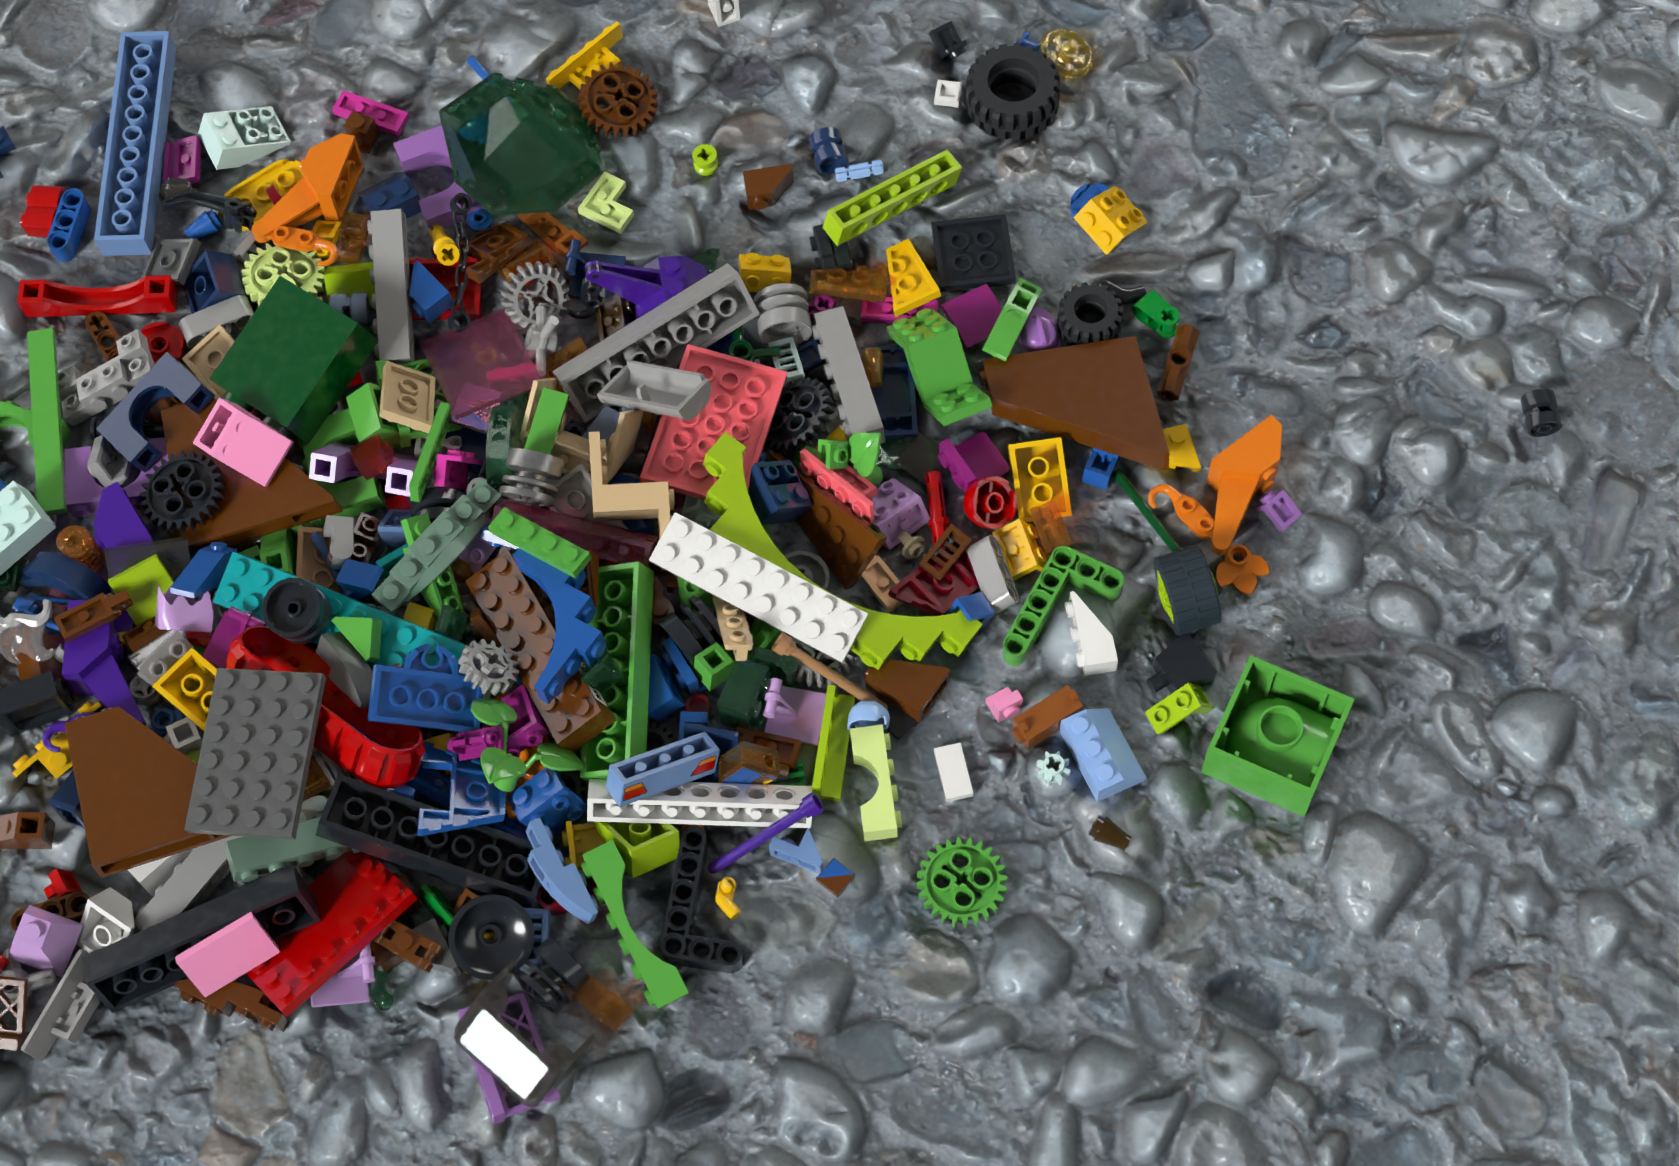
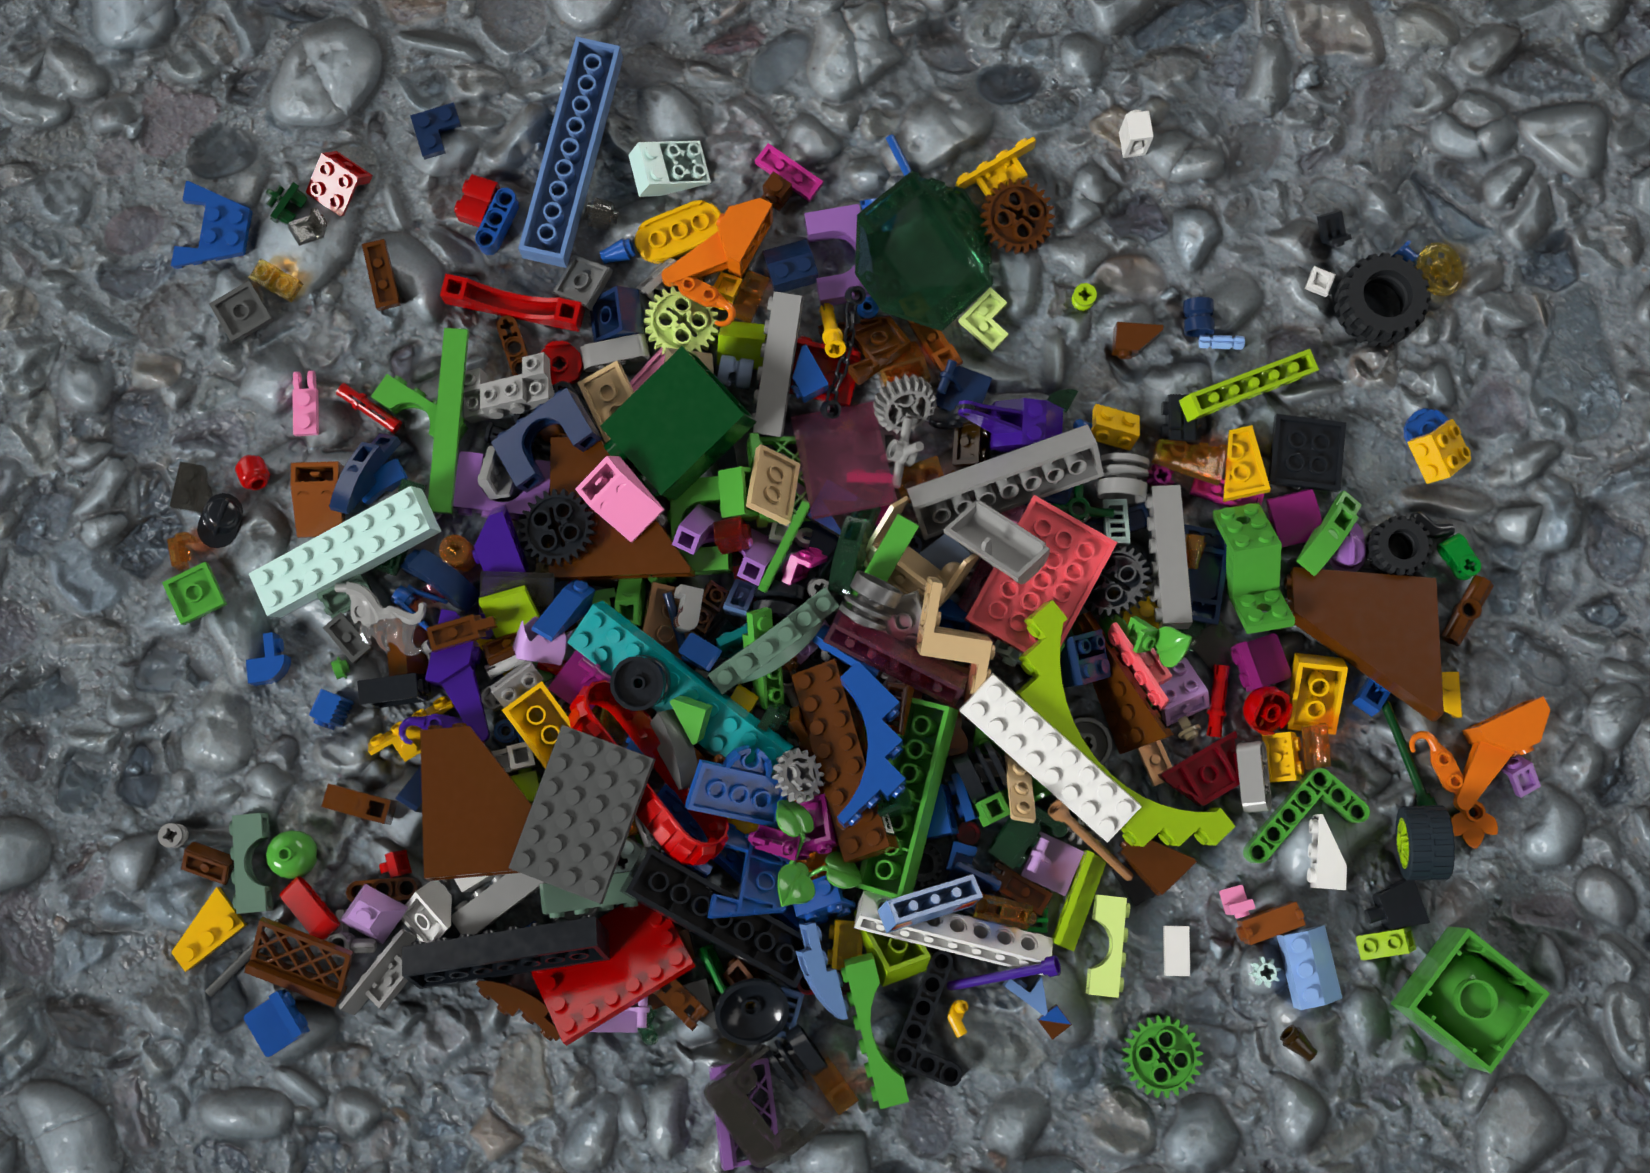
camera: 10 degrees right, 15 degrees up
black piece [158,191,257,233] -> none
magenta plate [163,135,202,189] -> none
bright pink tile [175,912,280,997] -> none
dark red tile [265,184,282,205] -> none
bright green plate [488,507,592,579] -> none
light blue hair [847,701,890,731] -> none
reddish brown slope [918,523,972,581] -> none
blue panel [947,592,995,630] -> none

